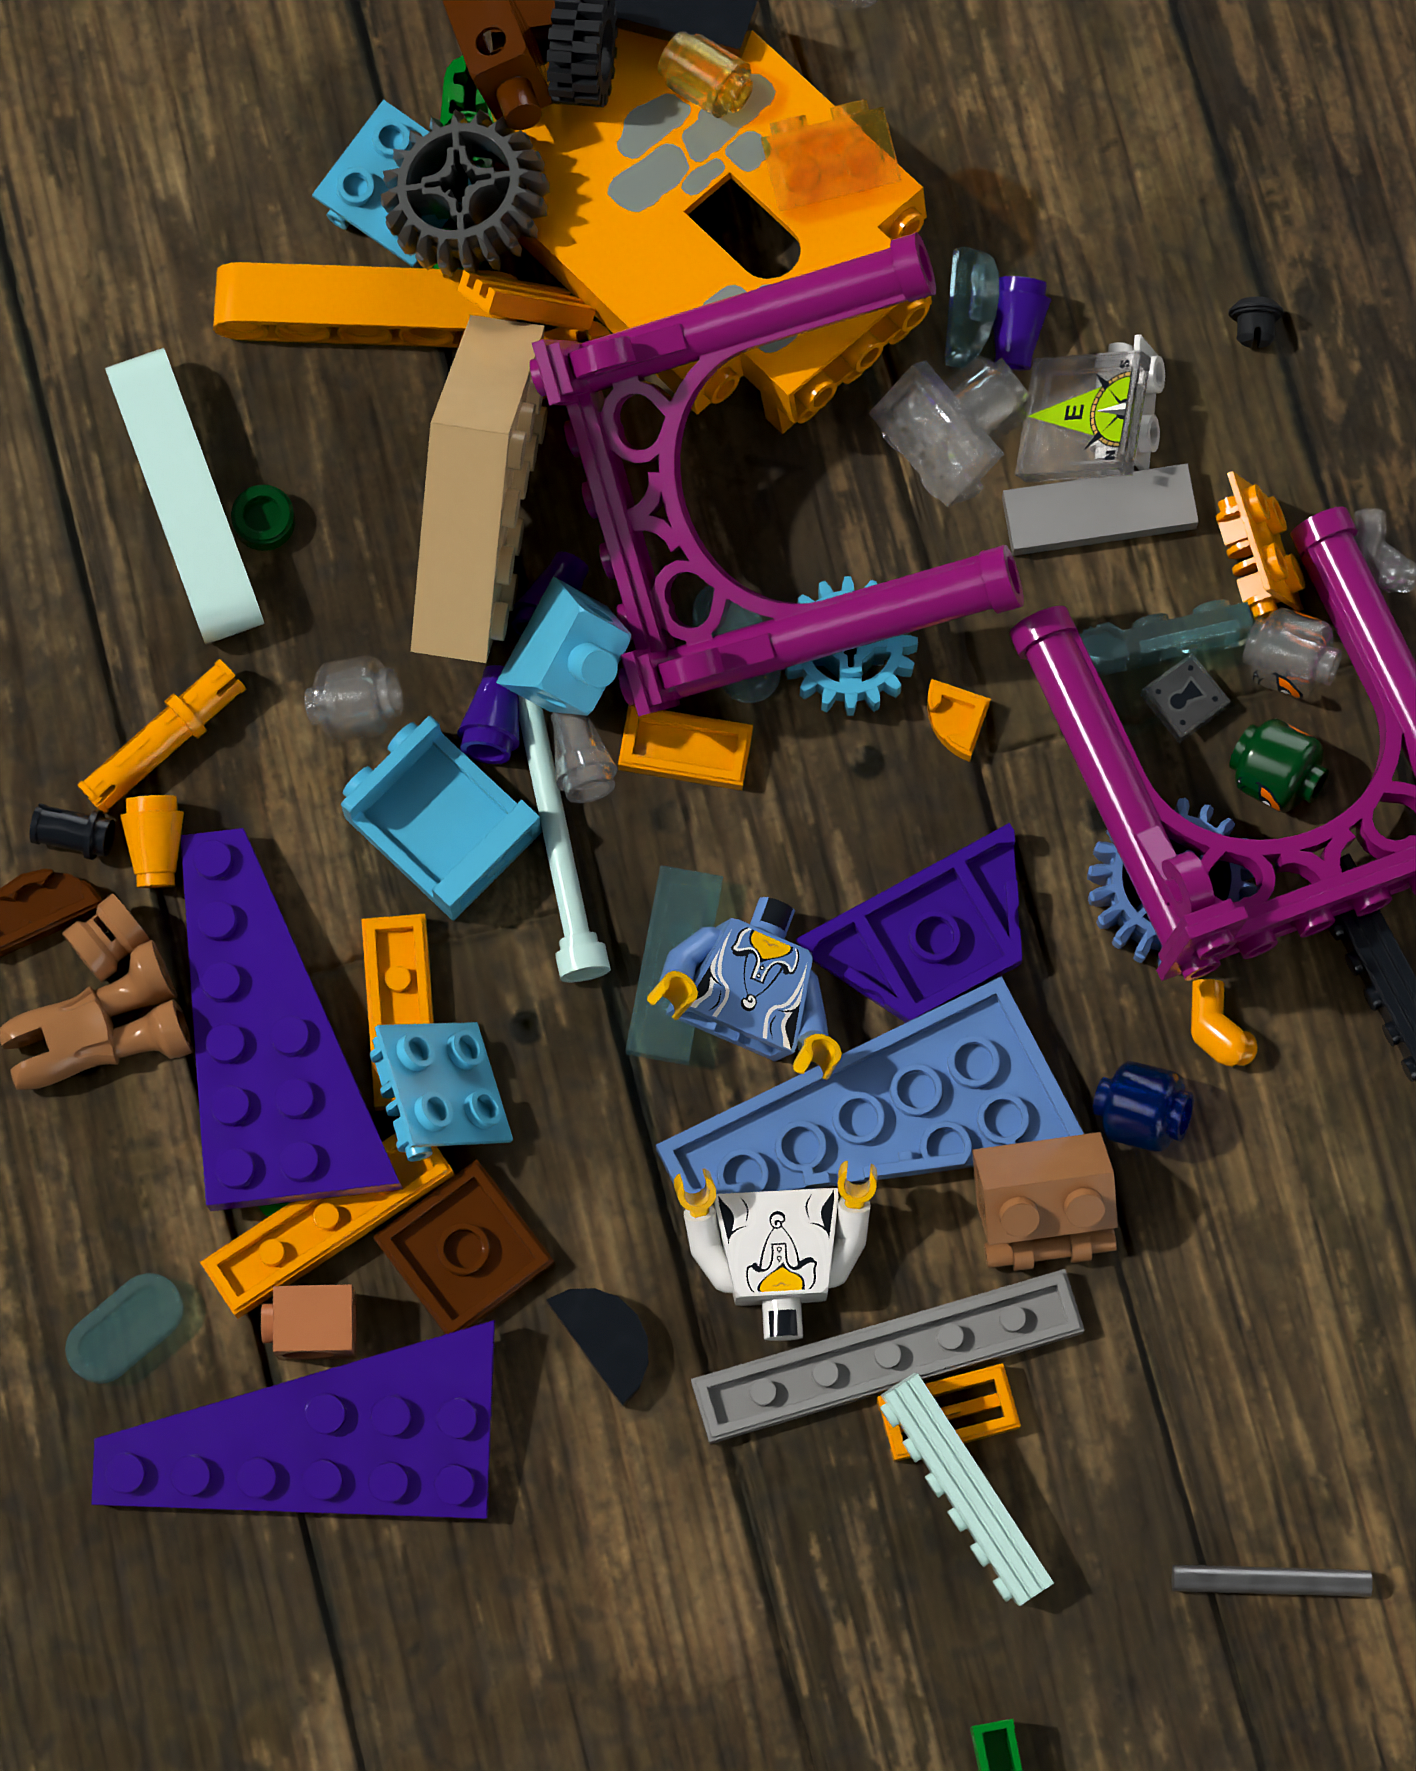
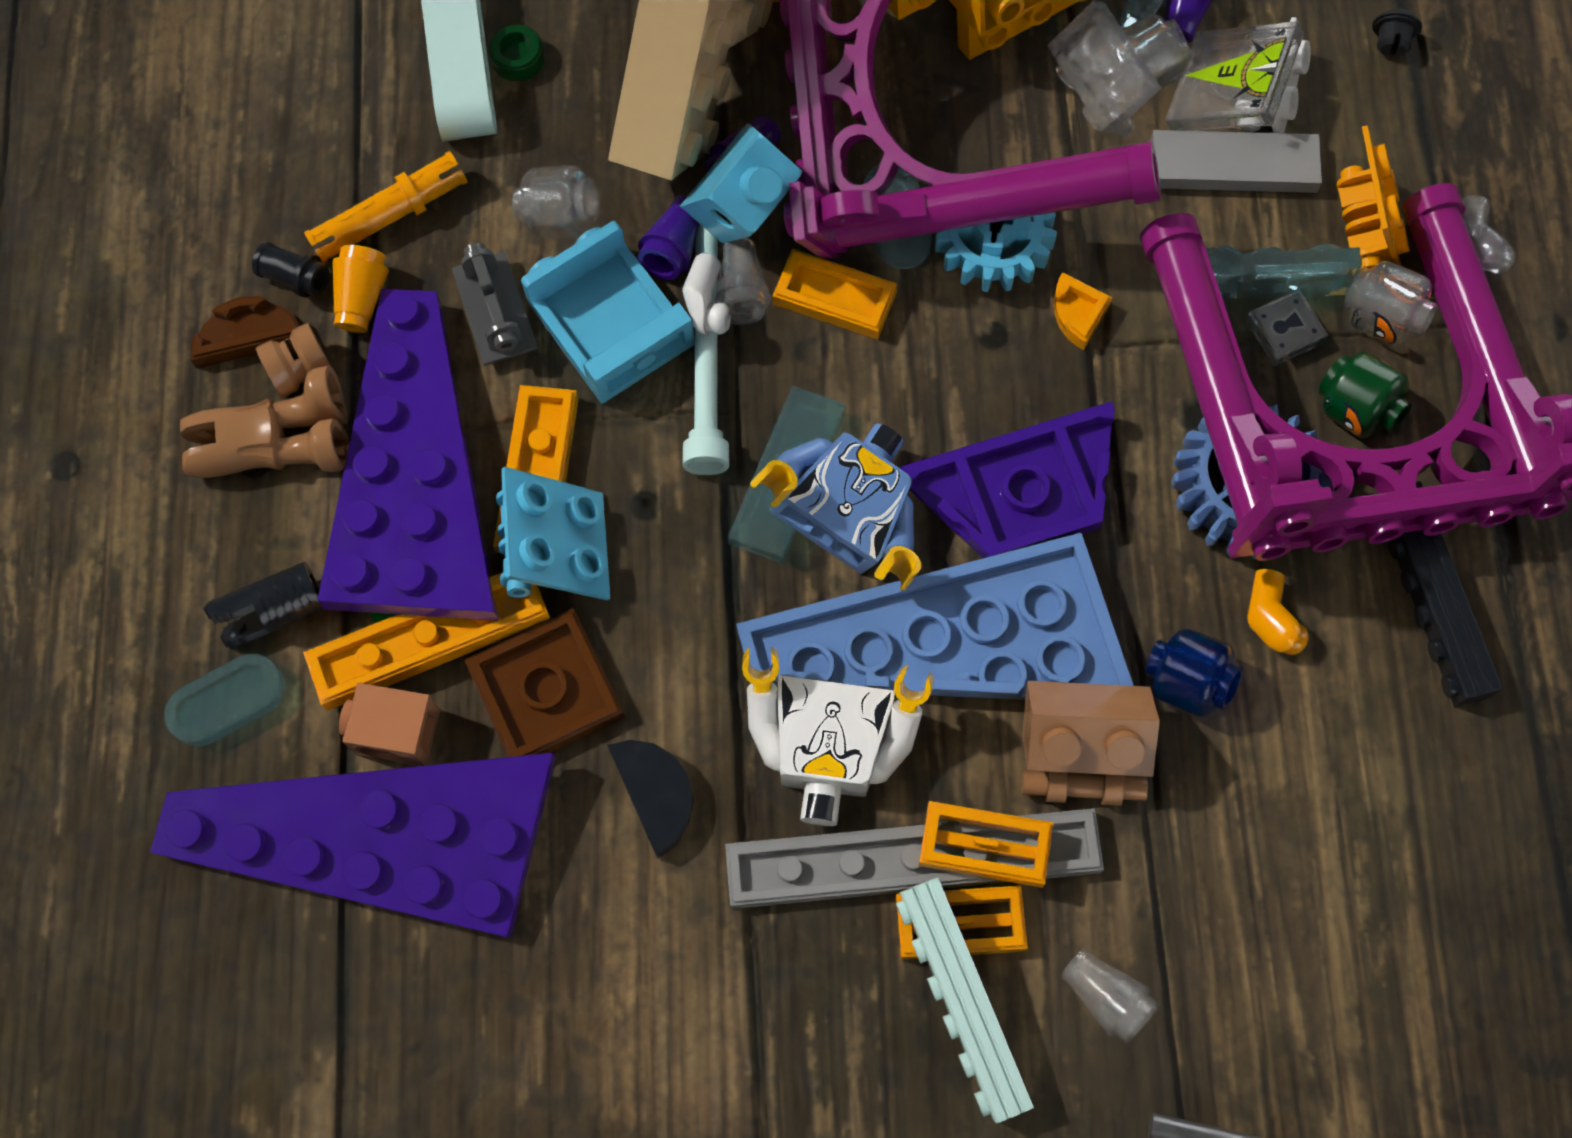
camera: 15 degrees right, 5 degrees down
none -> black hinge [203,561,324,650]
none -> dark grey hinge [452,242,538,366]
none -> white arm [682,253,731,336]
none -> light orange tile [918,801,1053,888]
none -> clear cone [1061,949,1159,1043]

